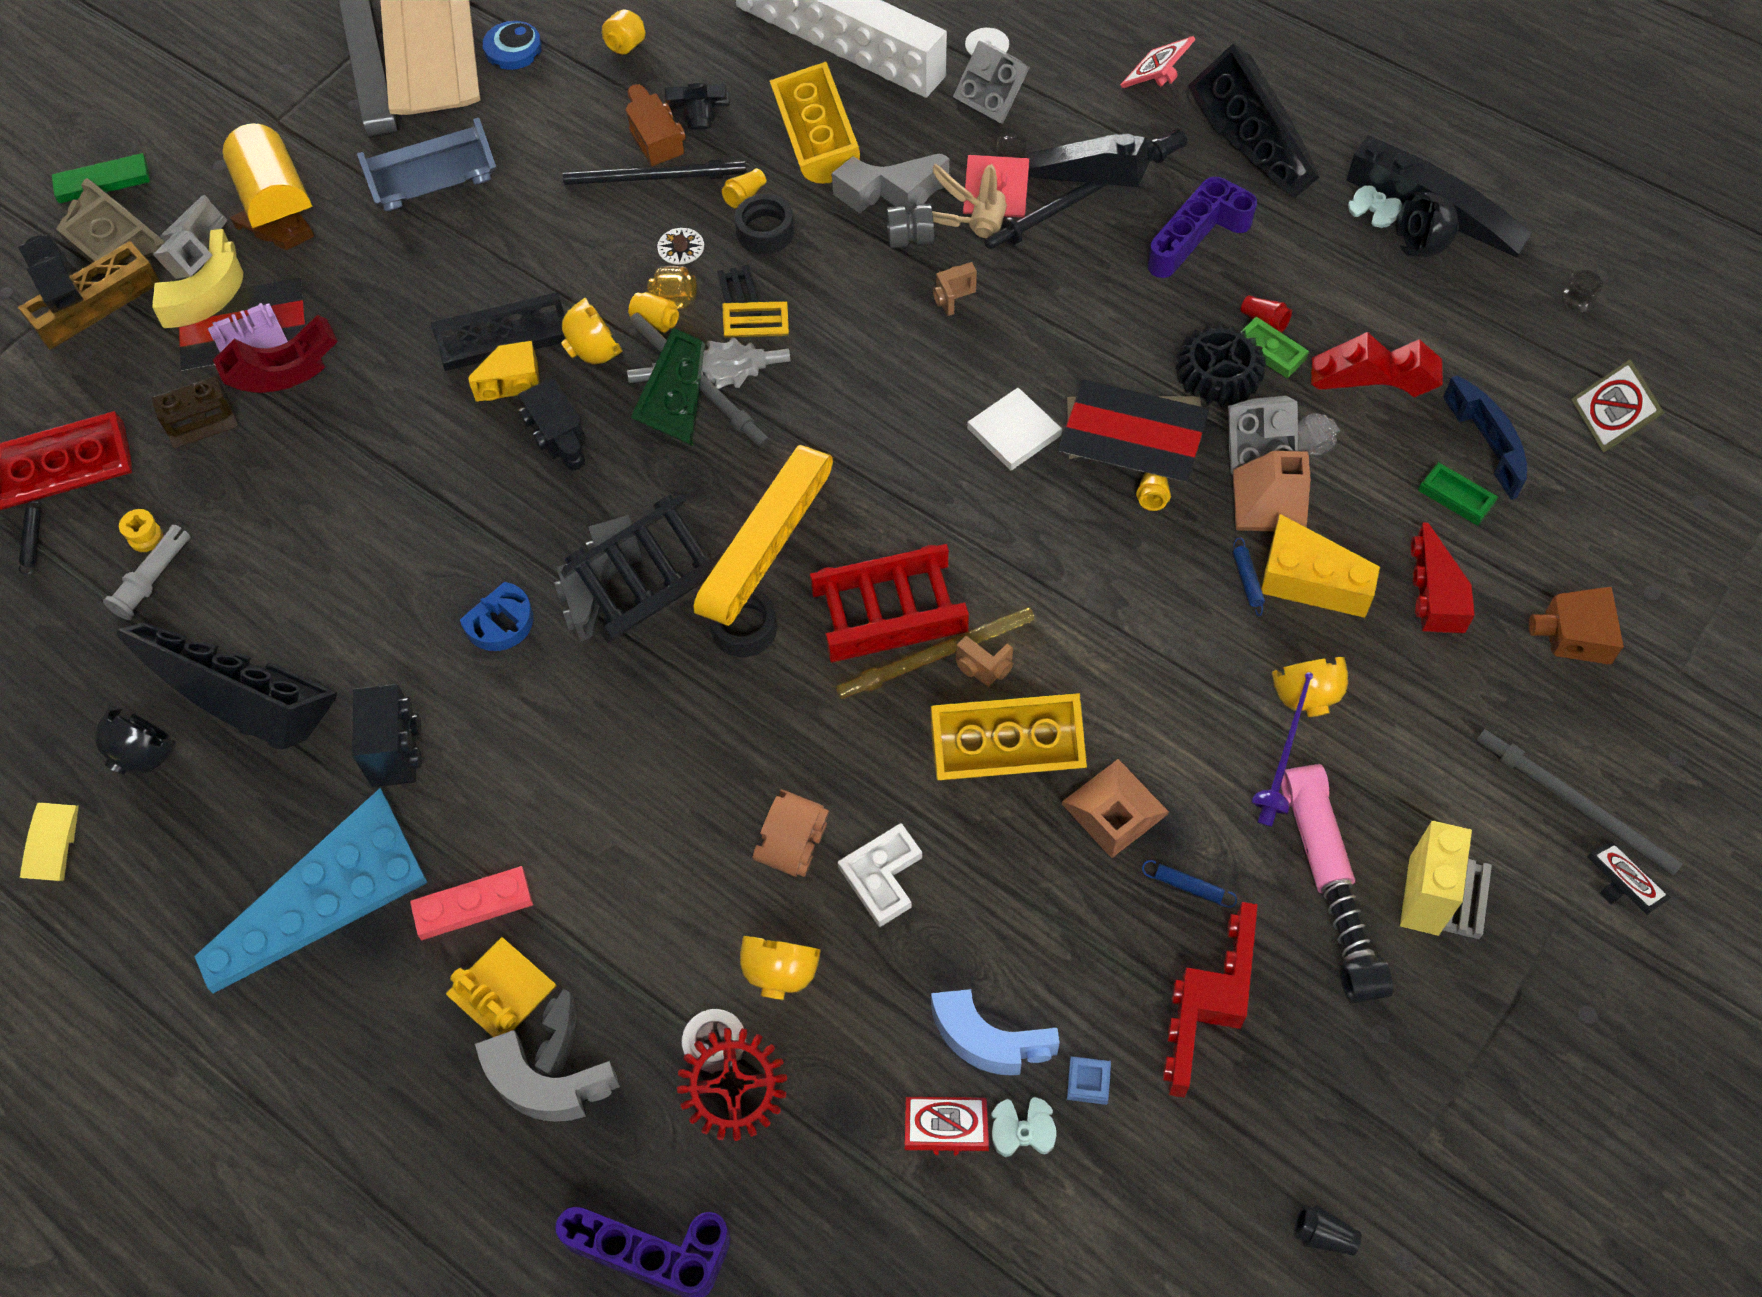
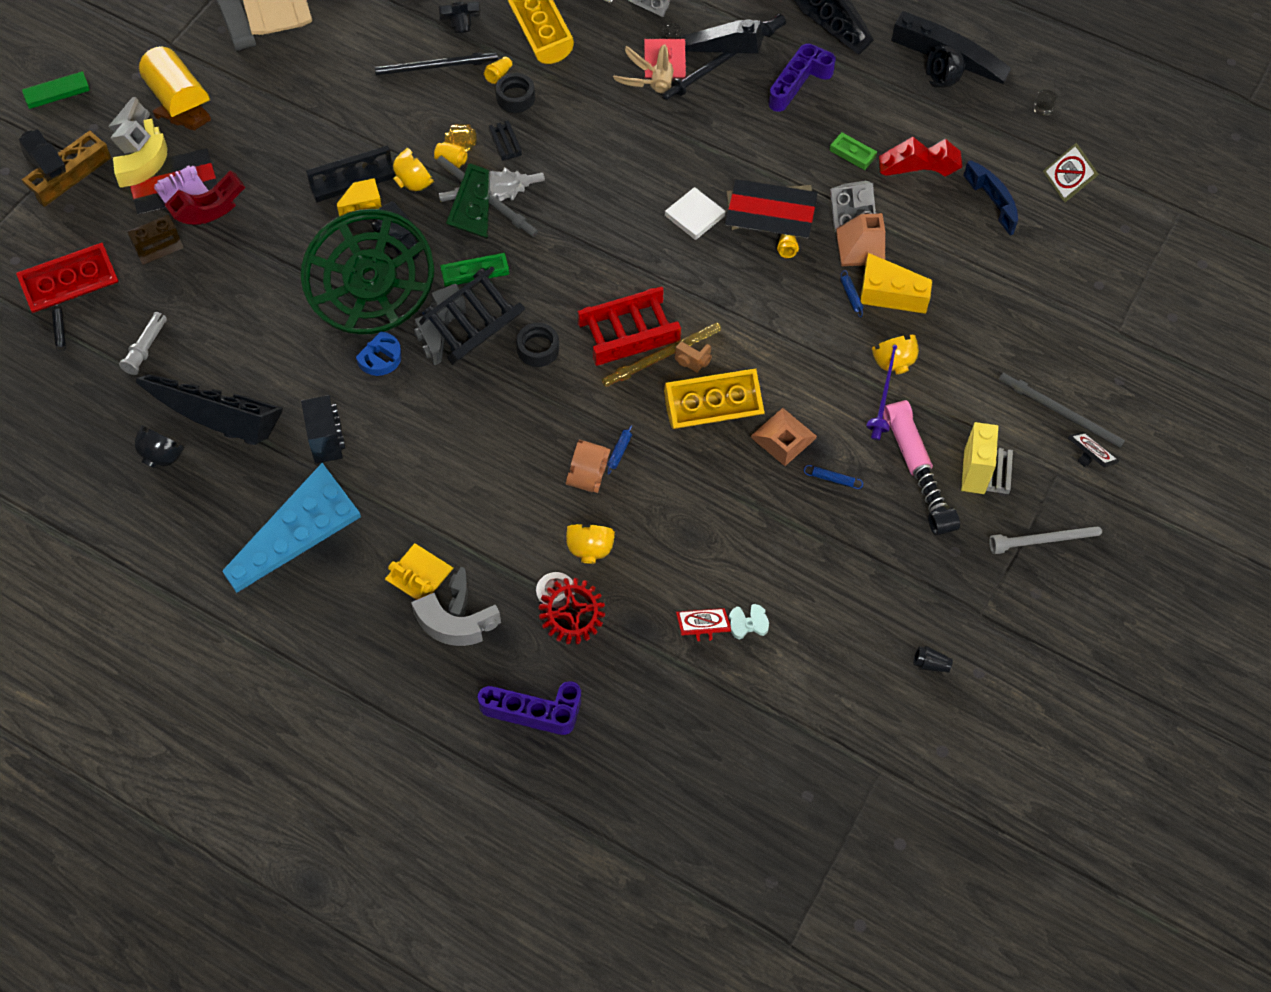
camera: 10 degrees left, 0 degrees up
light yellow slope [20,803,79,881] -> none
dark tan wing [56,178,165,265] -> none
yellow wheel [119,509,163,552] -> none
sand blue windscreen [357,118,496,212] -> none
coral plate [410,866,533,940] -> none
dark orange hinge [625,84,686,167] -> none
piece [657,228,704,265] -> none
yellow beam [694,445,833,626] -> none
yellow tile [722,301,789,338] -> none
light grey arch [832,154,950,213] -> none
white plate [838,823,922,927] -> none
dark grey wheel [886,203,934,249] -> none
light blue arch [931,989,1060,1075] -> none
medium nougat bracket [933,262,977,316] -> none
medium blue tile [1067,1057,1111,1105] -> none
red bracket [1163,902,1258,1098] -> none
black gear [1175,324,1266,407] -> none
red cone [1241,295,1292,333] -> none
clear gear [1298,413,1340,456] -> none
light aqua piece [1348,186,1402,228] -> none
red slope [1411,522,1475,633] -> none
green tile [1418,462,1498,526] -> none
dark orange torso [1529,587,1624,664] -> none
none -> dark green dish [301,209,434,335]
none -> green tile [440,253,510,287]
none -> blue piece [607,425,632,474]
none -> light grey piece [989,526,1102,554]

